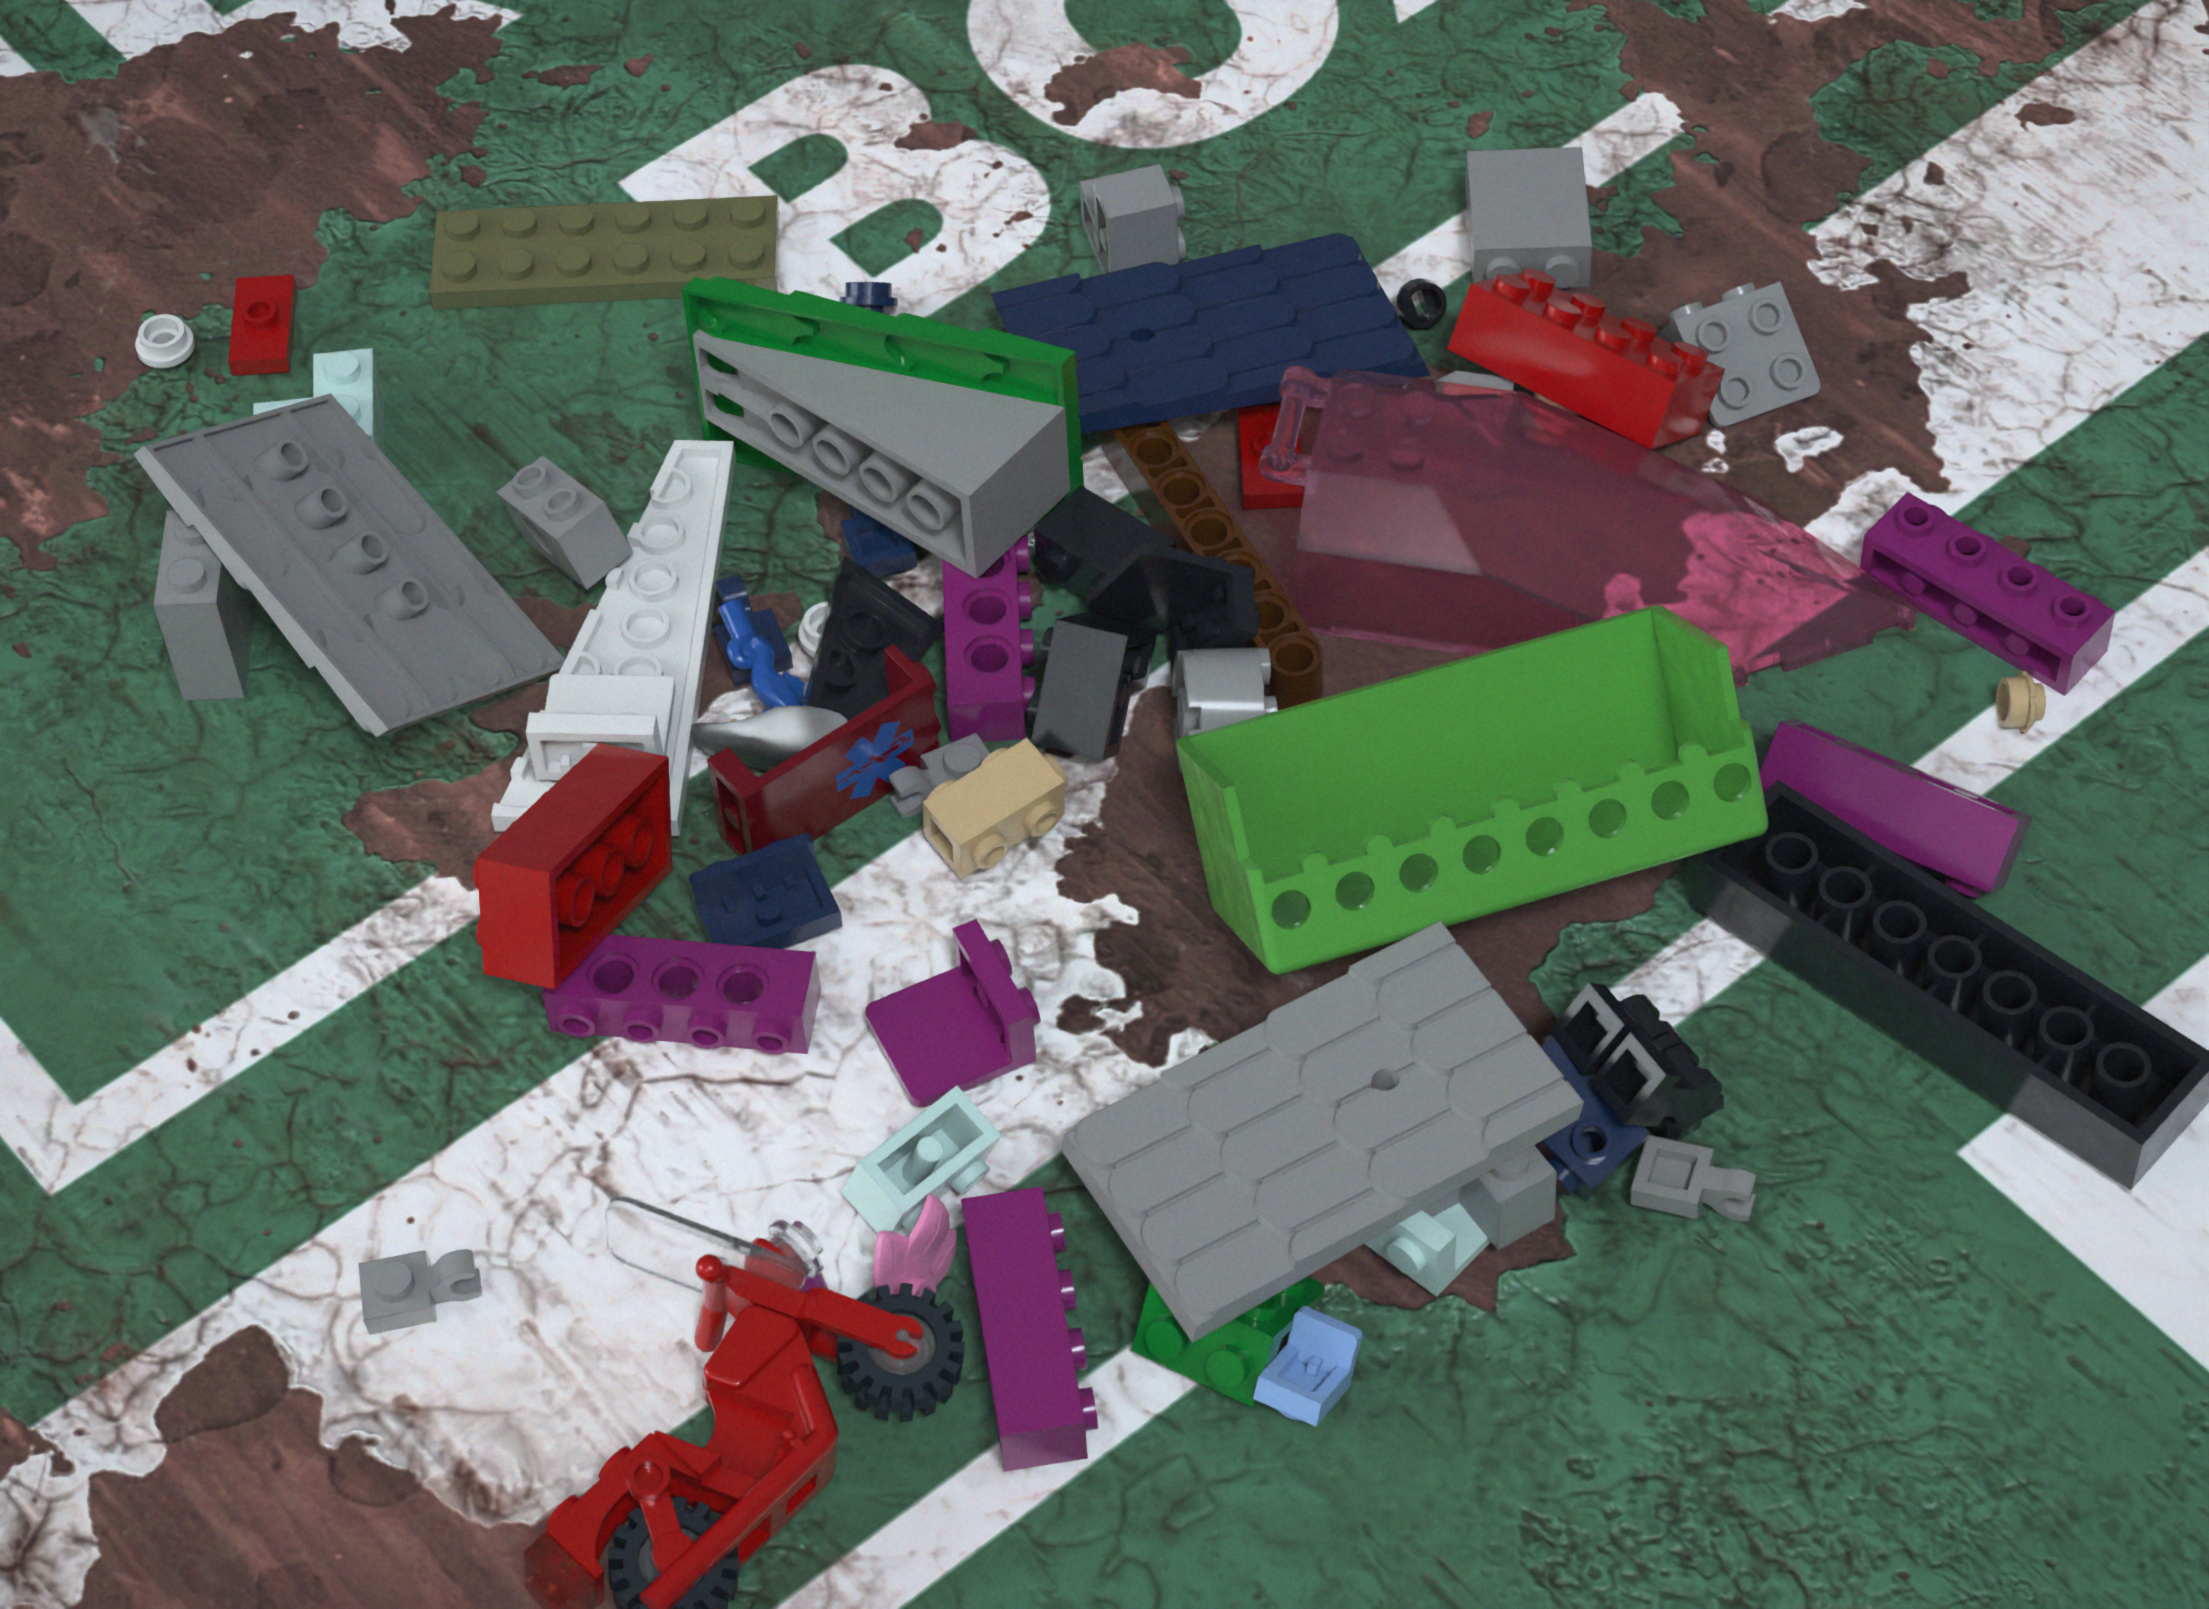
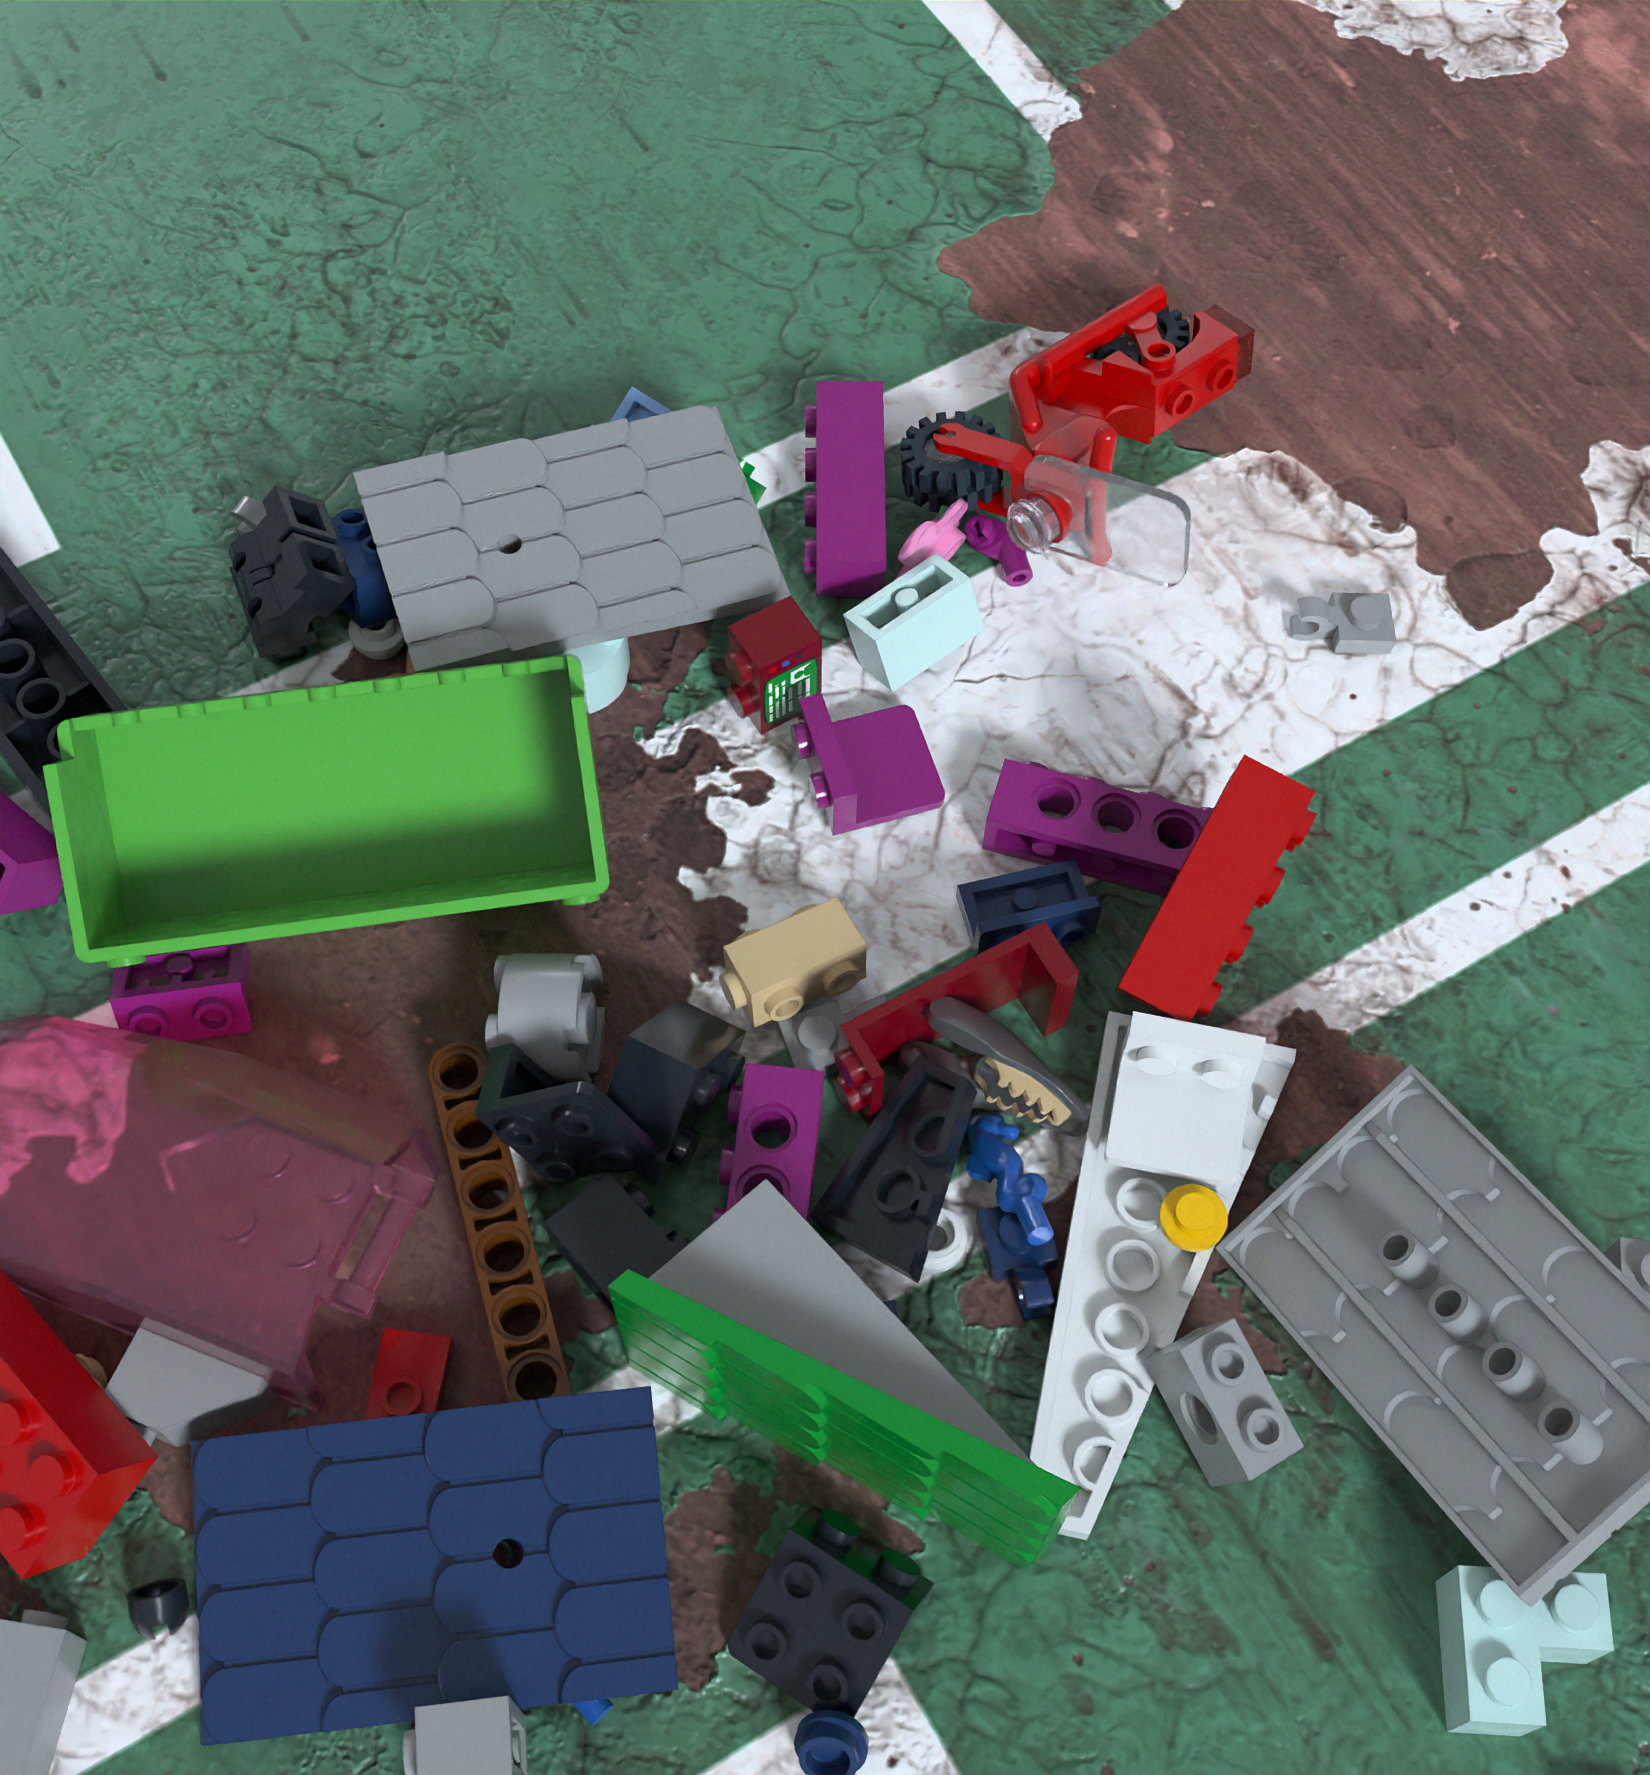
camera: 175 degrees left, 10 degrees up
none -> dark red brick [725,595,822,735]
none -> yellow plate [1159,1184,1228,1252]

